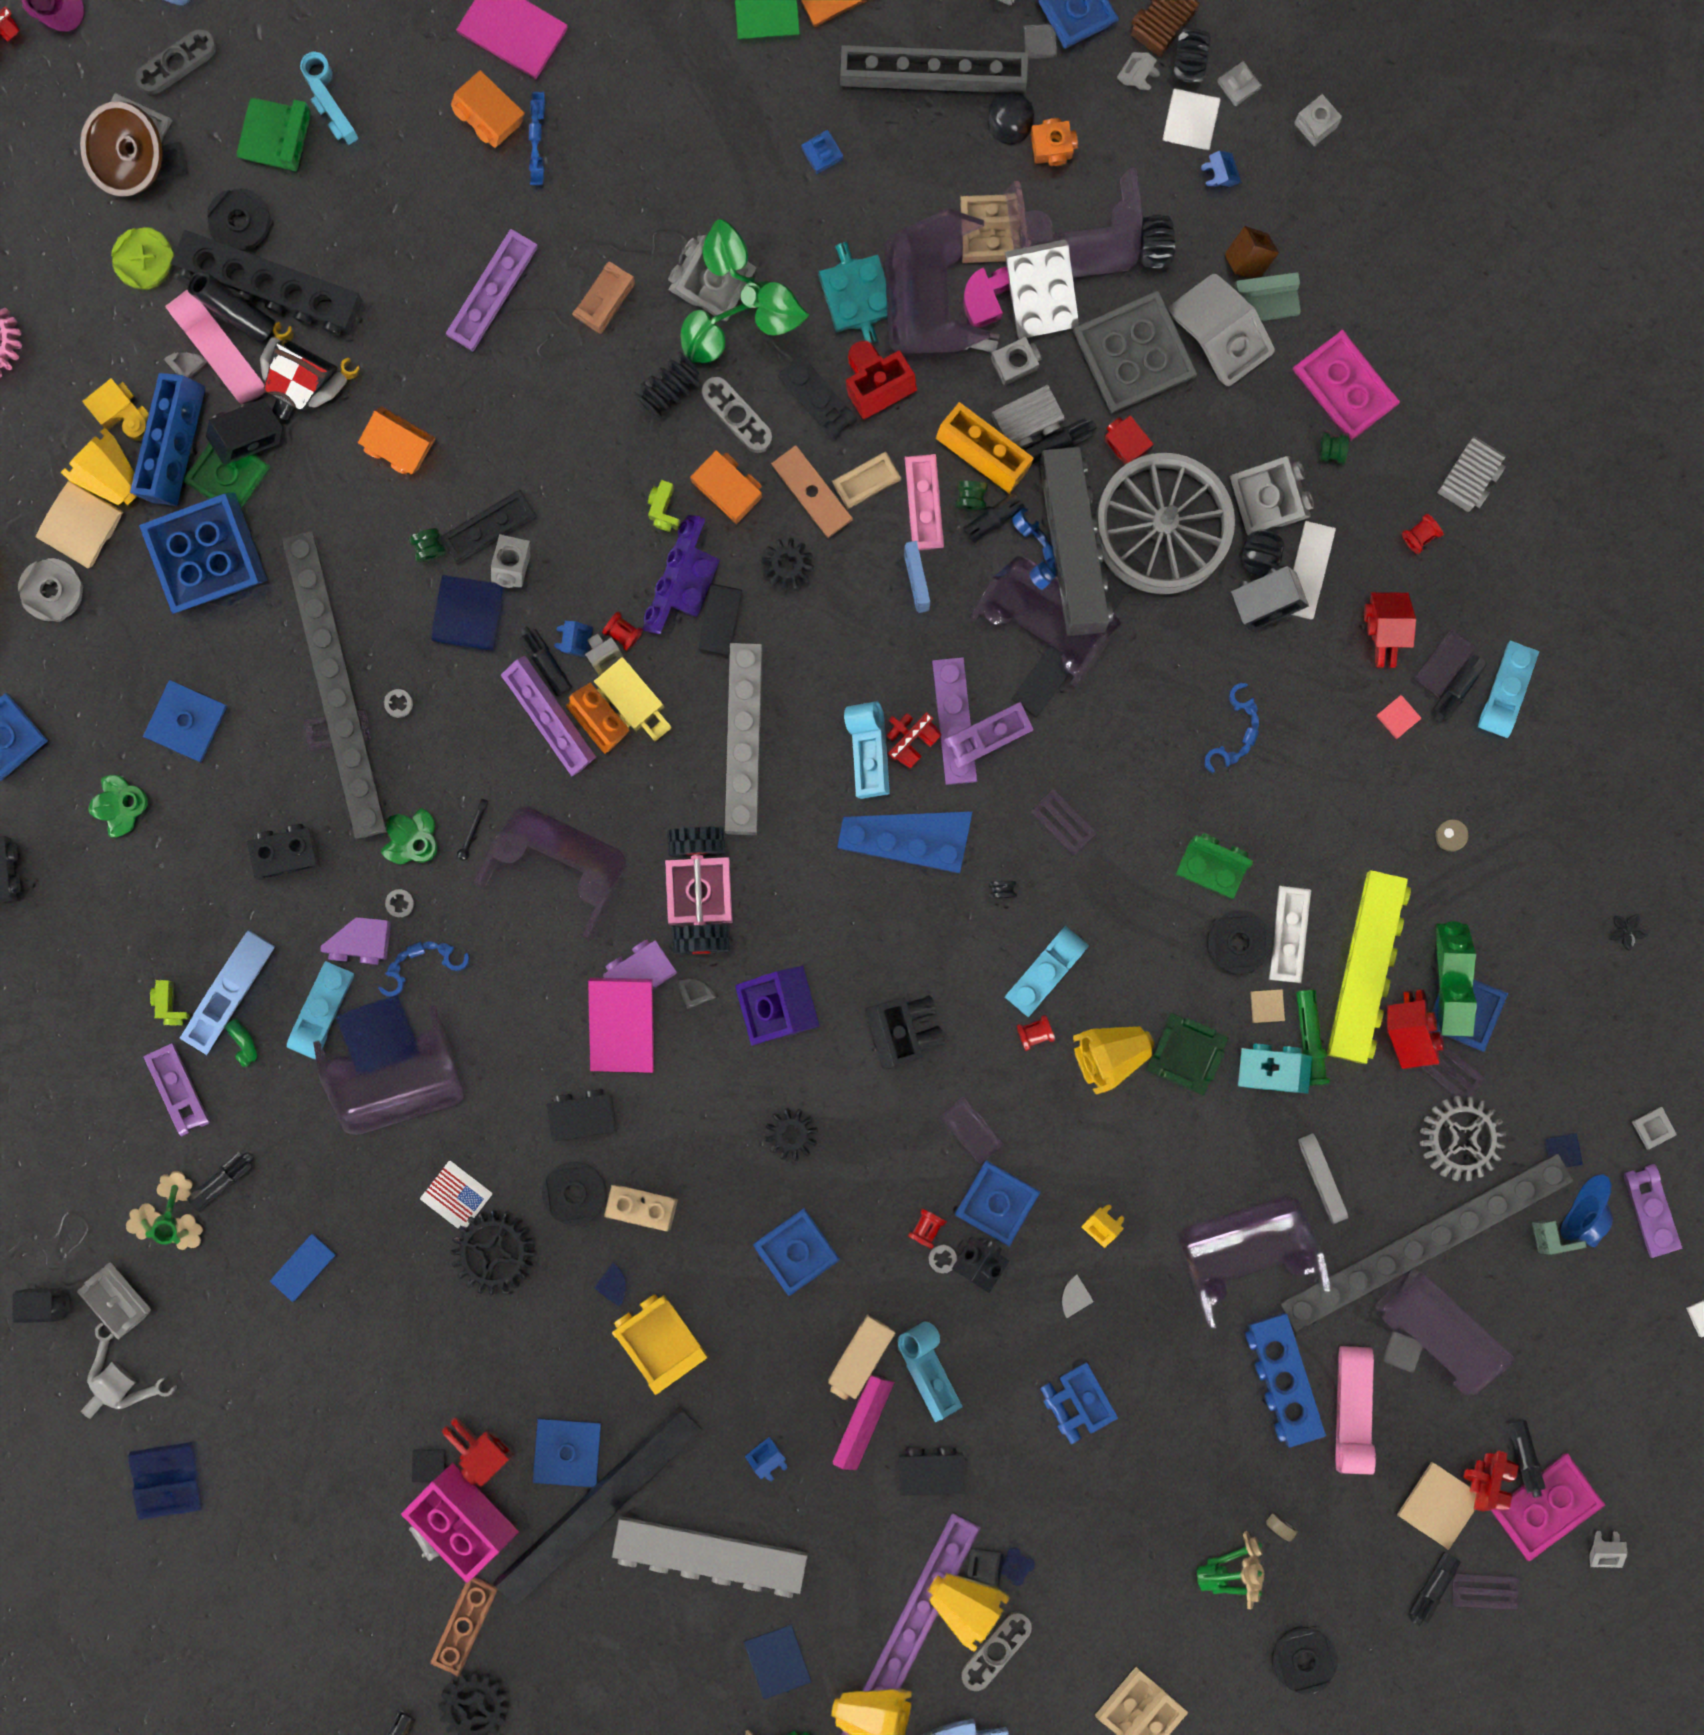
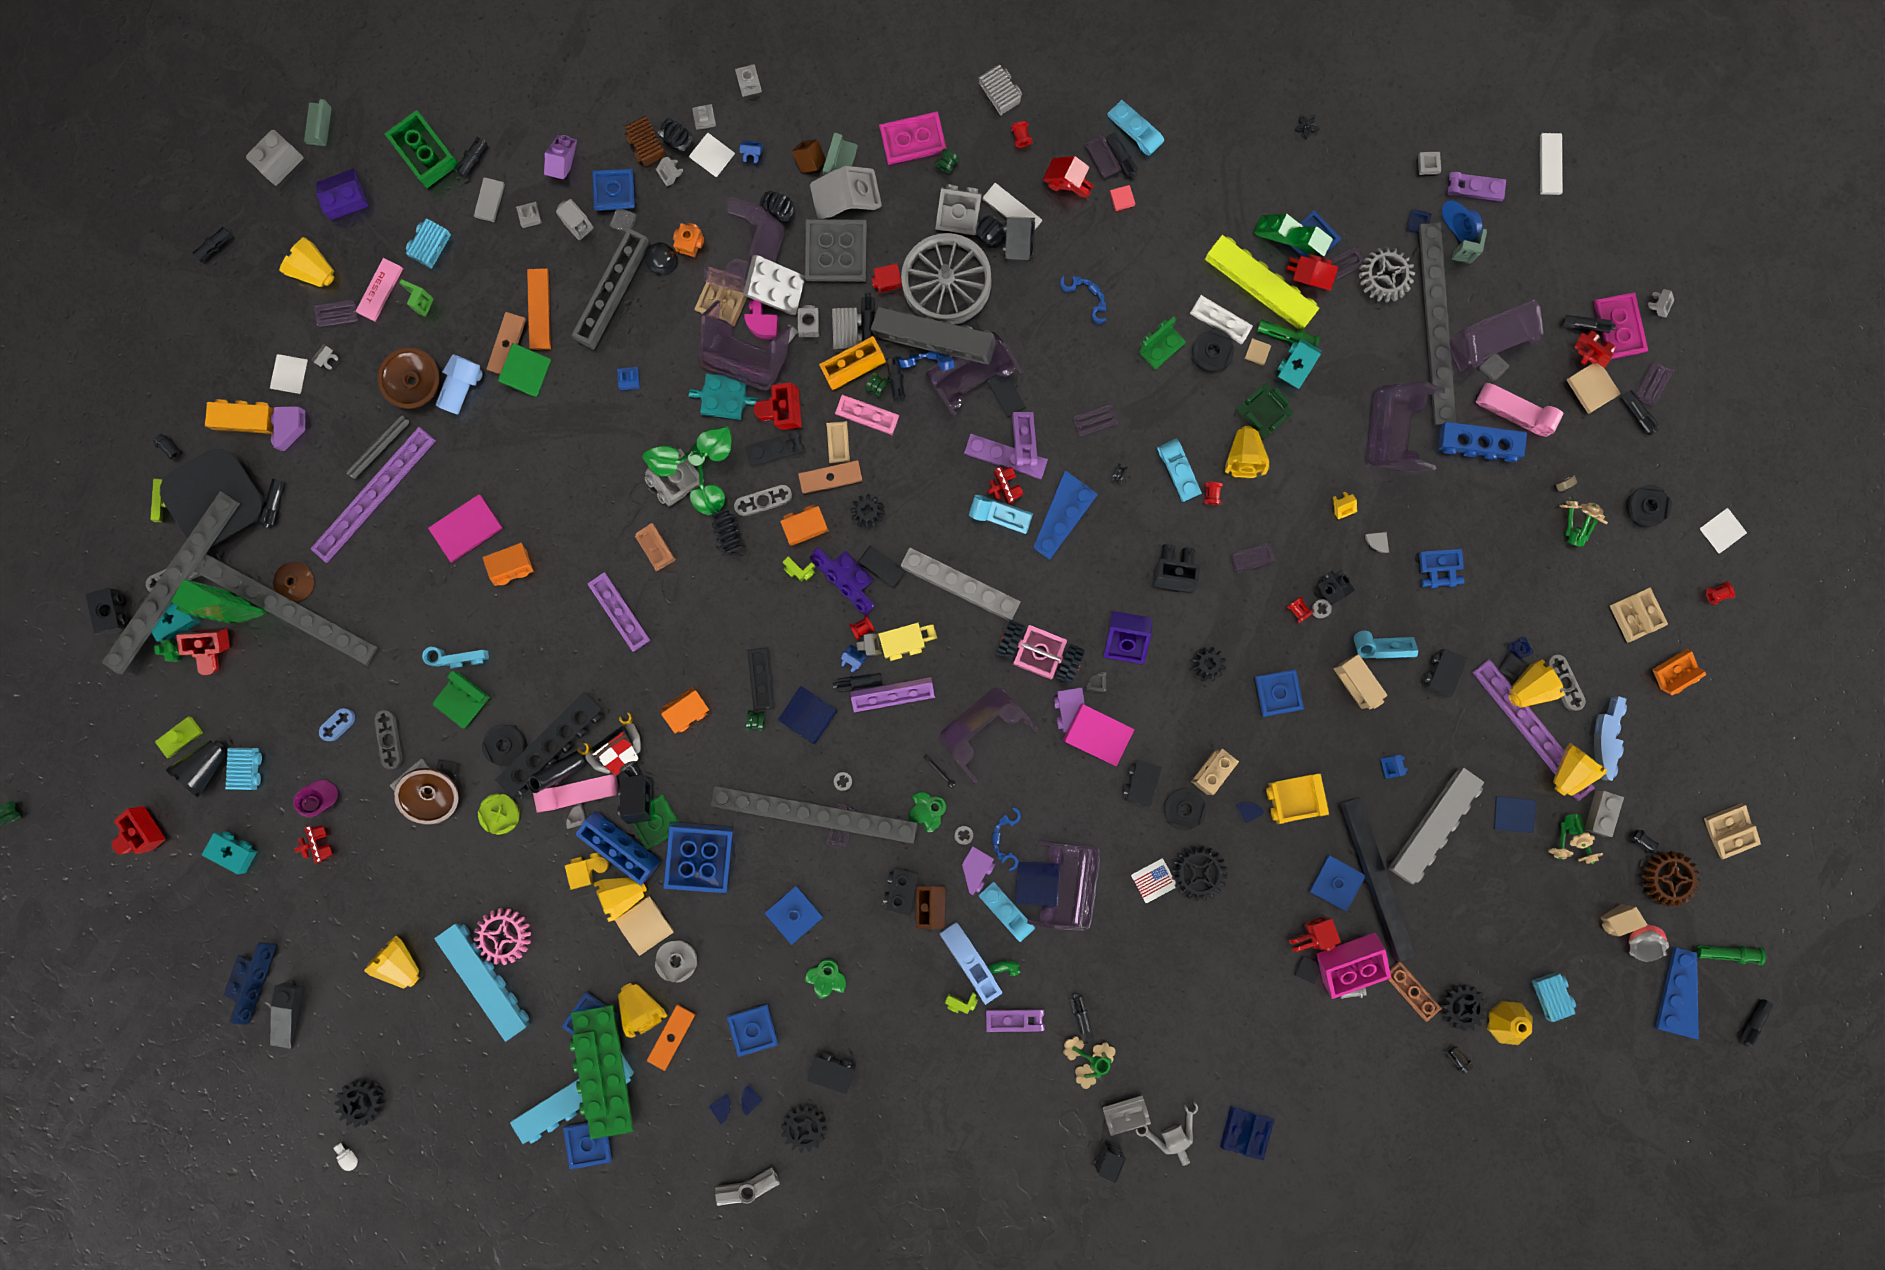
camera: 65 degrees left, 0 degrees up
blue tile [270,1234,337,1302] -> none
light grey brick [491,535,530,588] -> none
blue piece [529,92,545,185] -> none
orange bracket [565,682,630,754] -> none
dark pink tile [833,1375,895,1470] -> none
medium blue tile [904,541,930,613] -> none
blue plate [954,1160,1041,1247] -> none
light grey beam [1298,1133,1348,1224] -> none
dark tan tile [1435,820,1468,852] -> none
none -> reddish brown brick [915,886,945,929]

